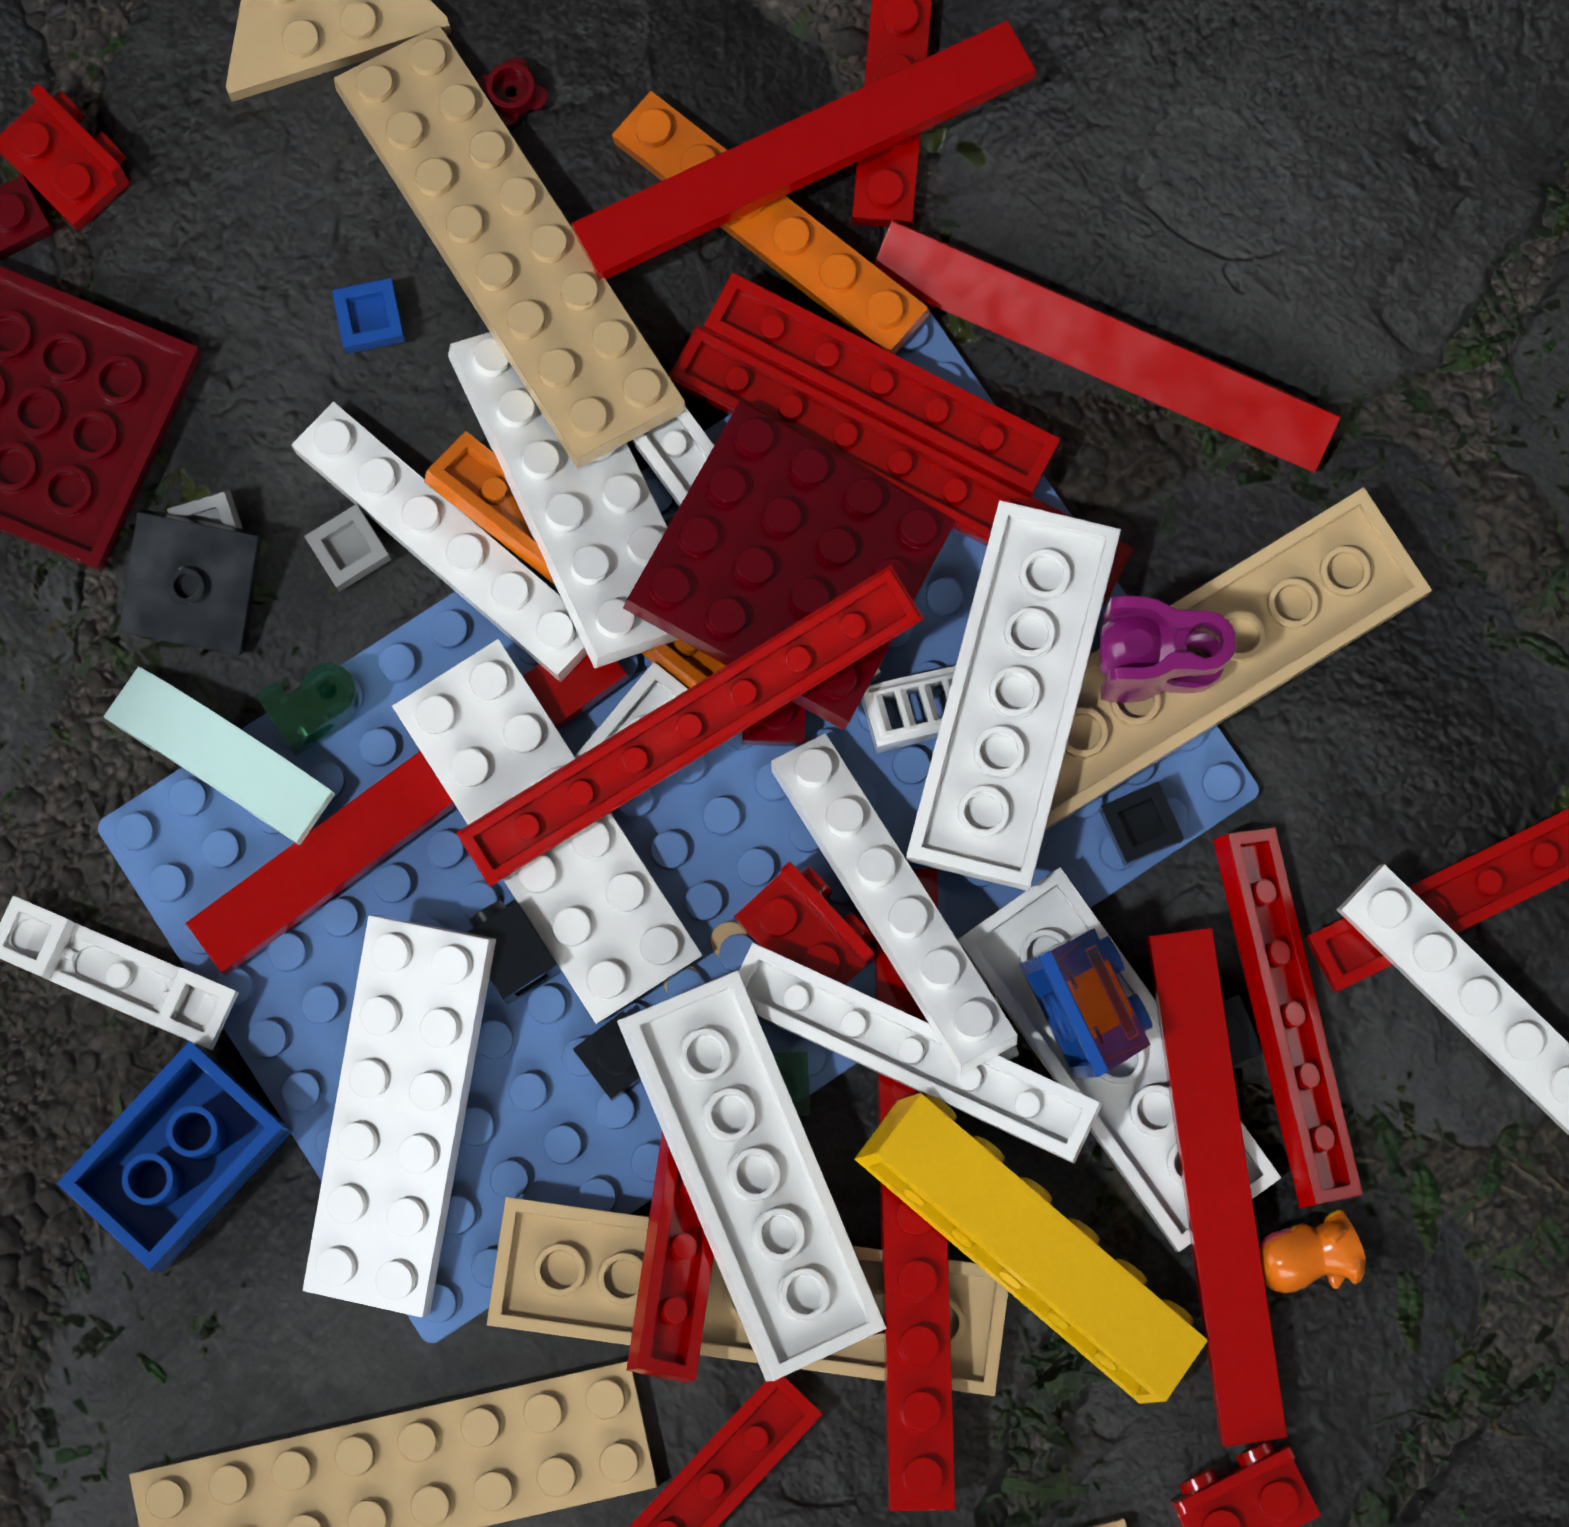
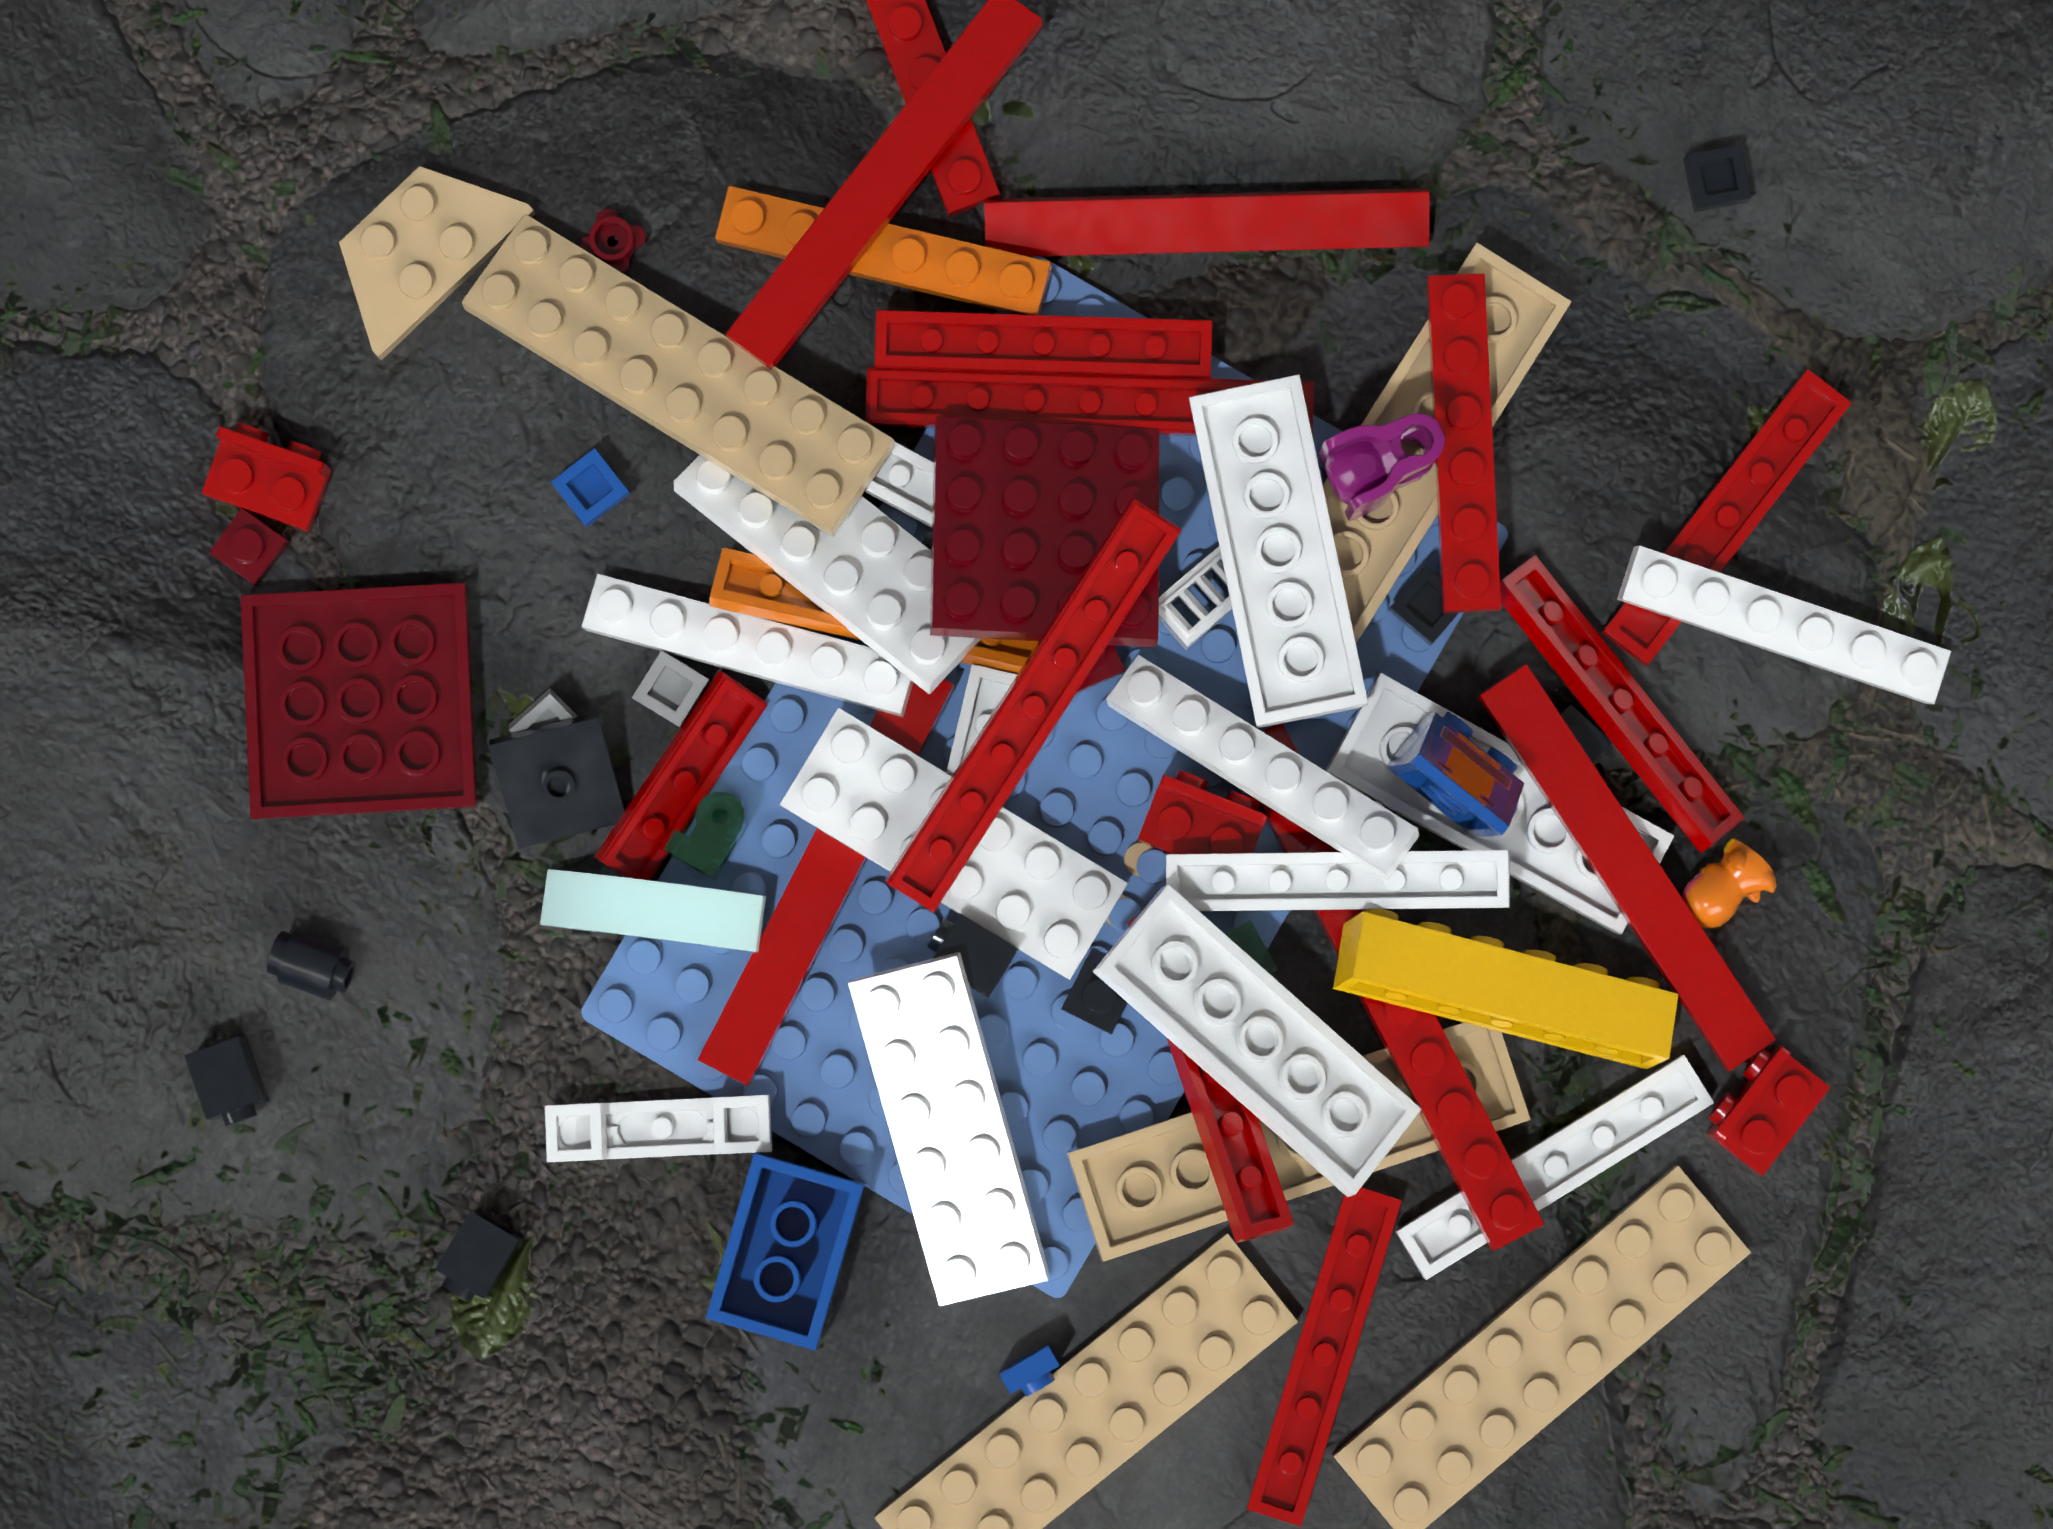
camera: 30 degrees left, 5 degrees up
none -> red tile [594,671,768,880]
none -> blue plate [999,1343,1060,1397]
none -> white plate [1395,1055,1714,1280]
none -> red plate [1426,273,1501,613]

